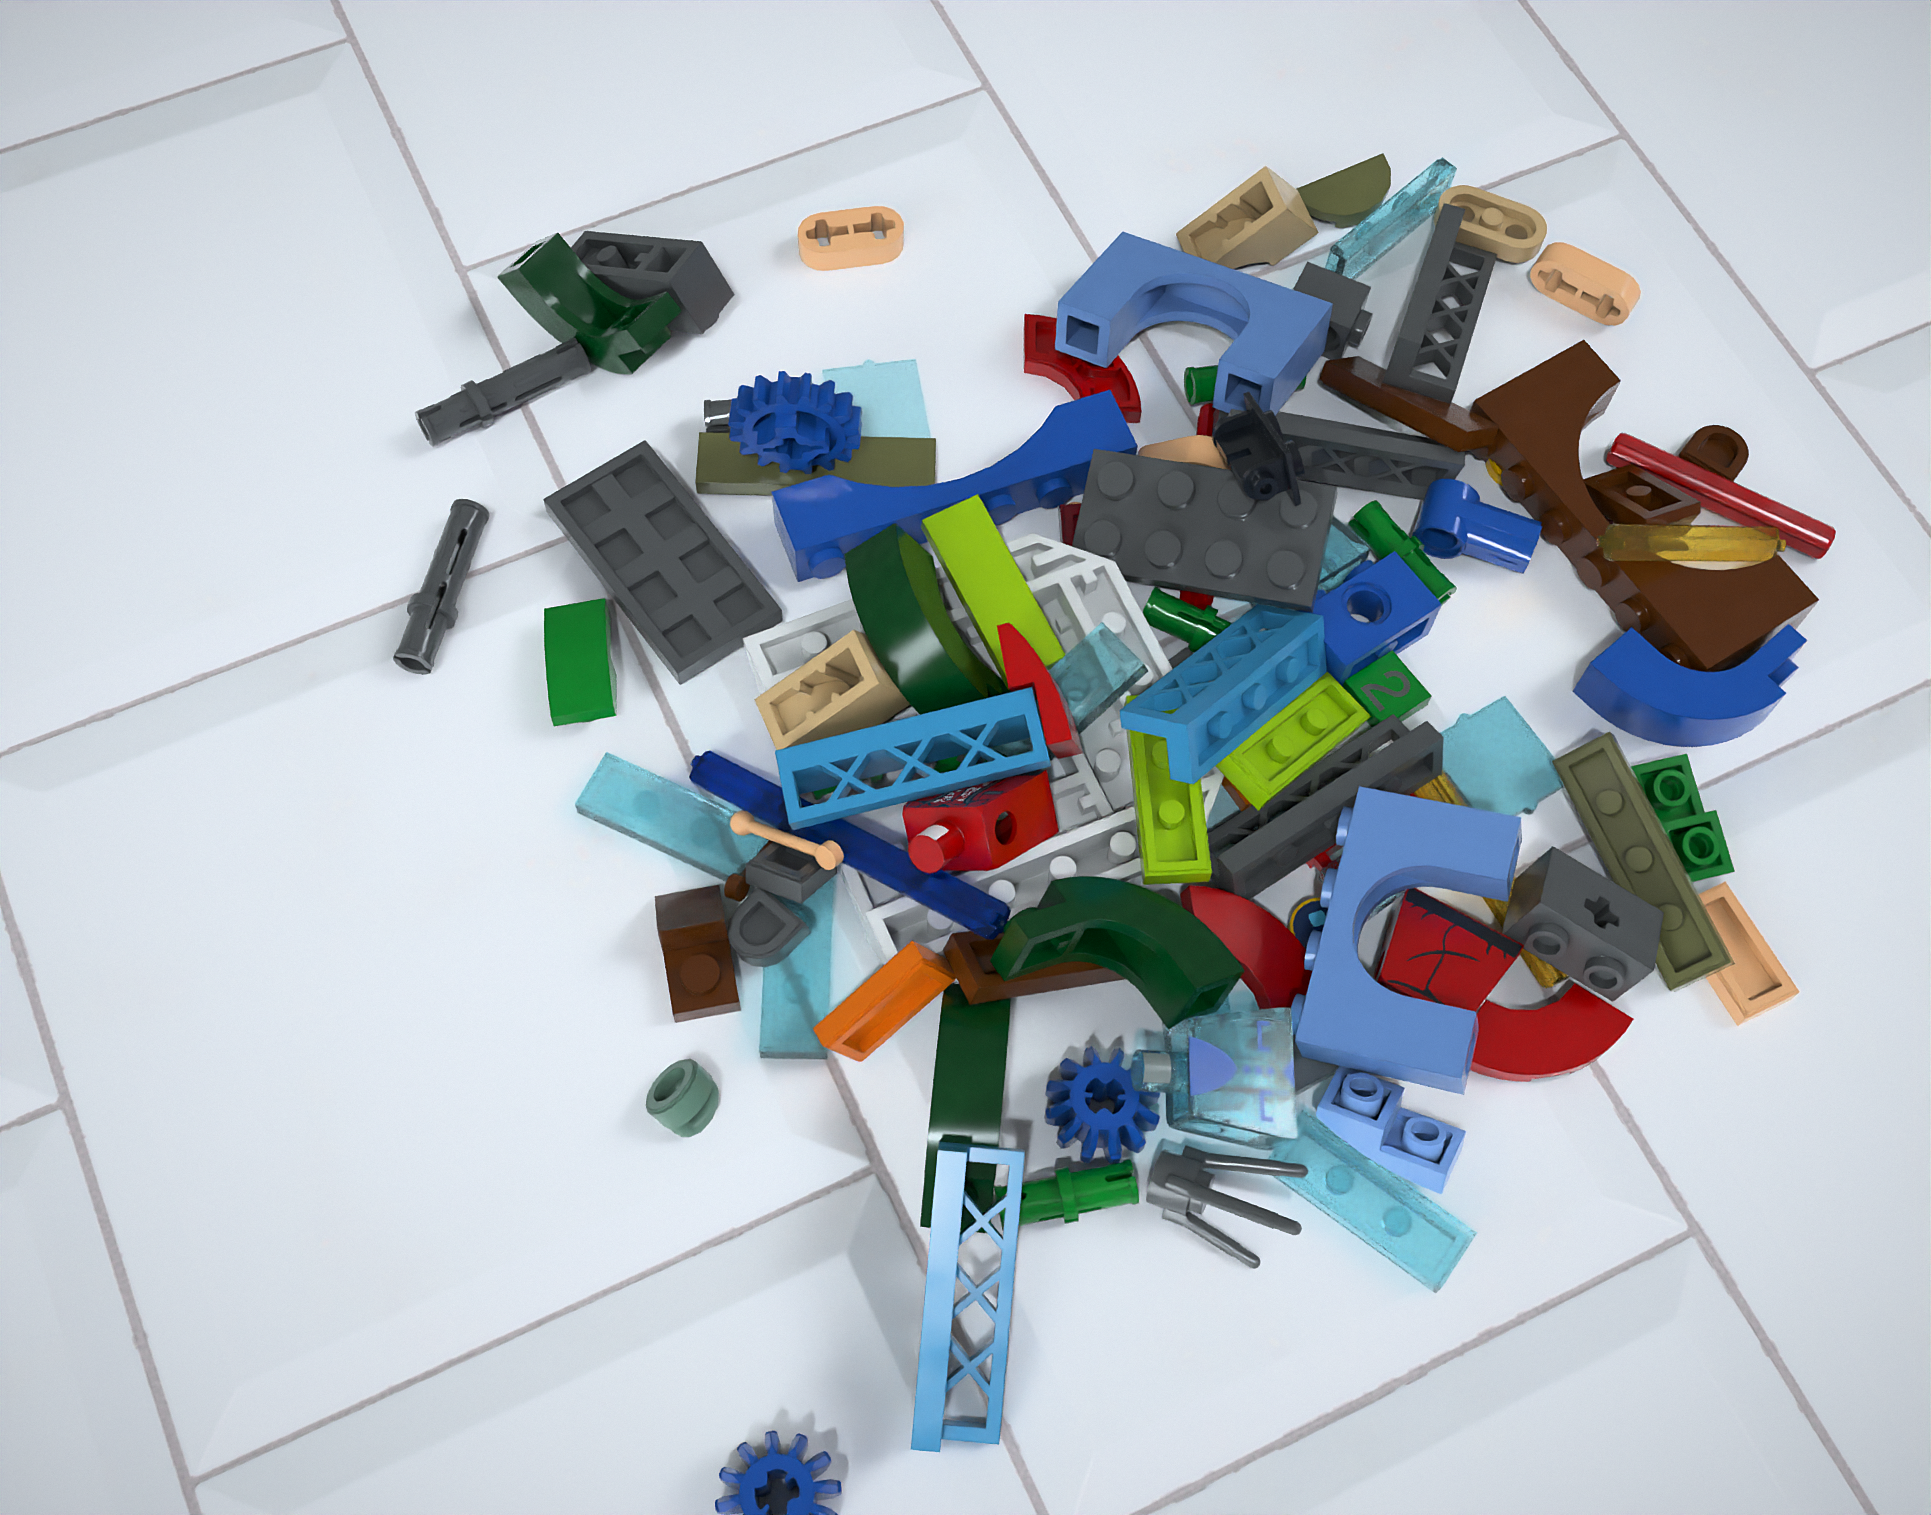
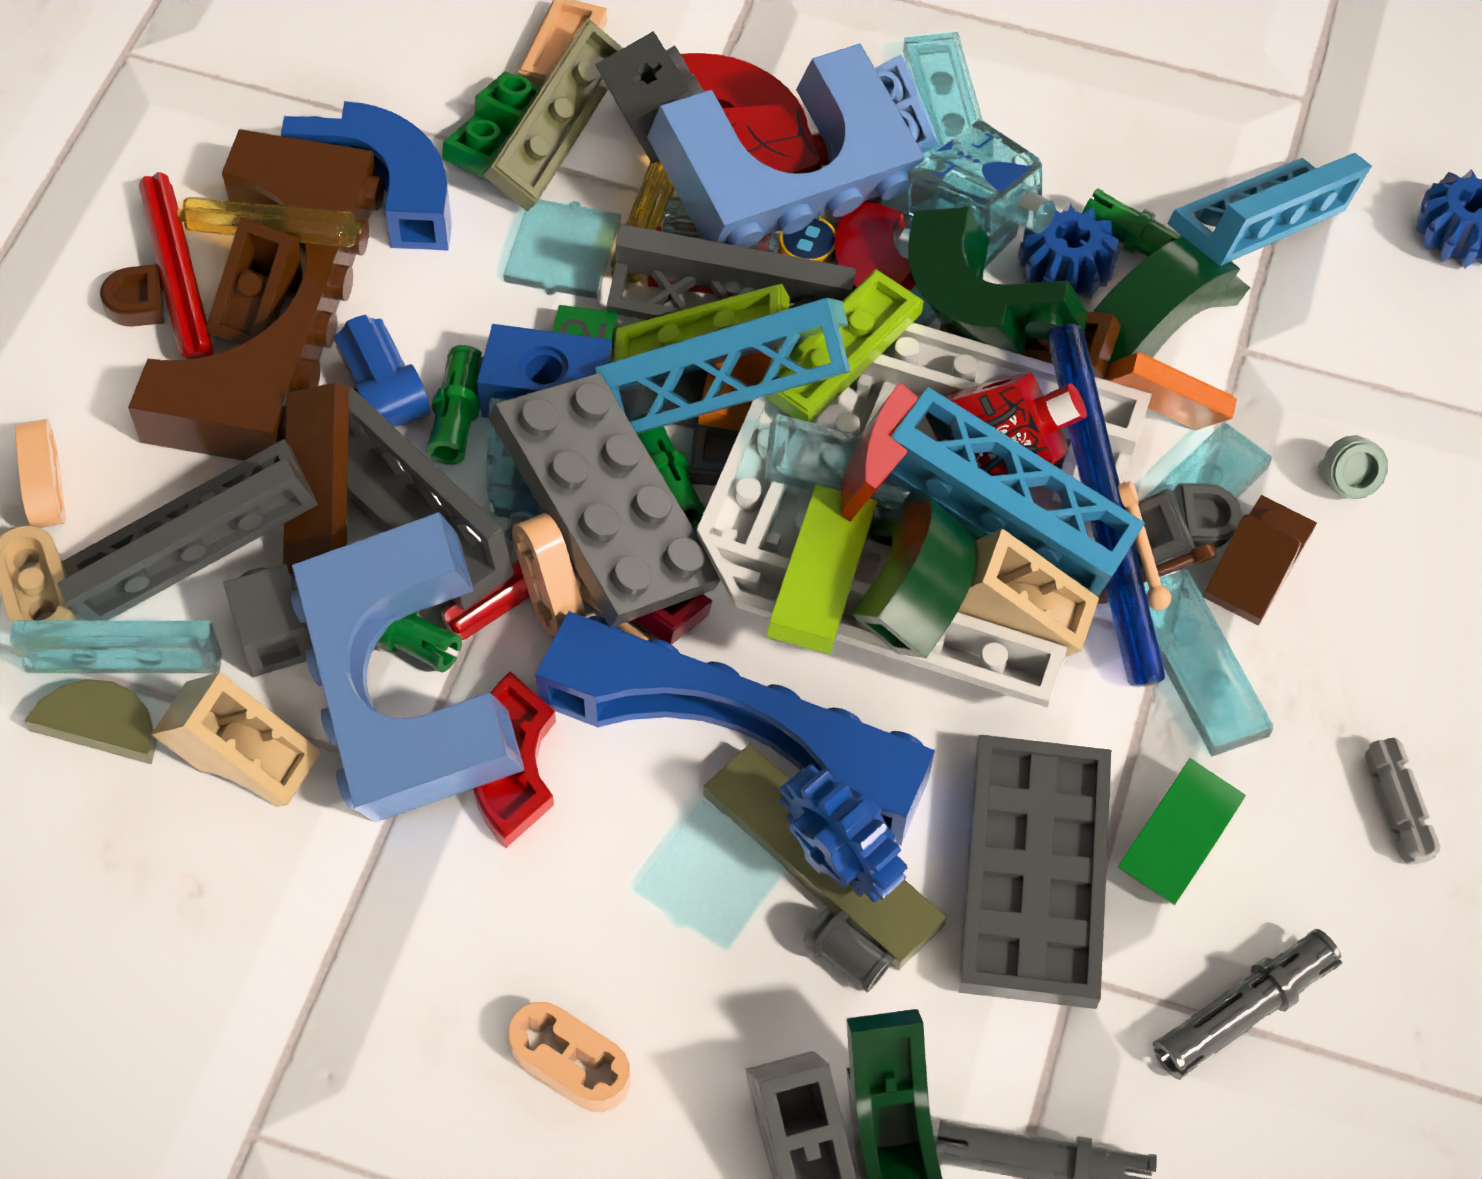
camera: 135 degrees left, 5 degrees down
dark grey plant [1146,1145,1308,1269] -> none
black hinge [1212,392,1305,506] -> none
none -> light grey axle [1365,737,1441,865]

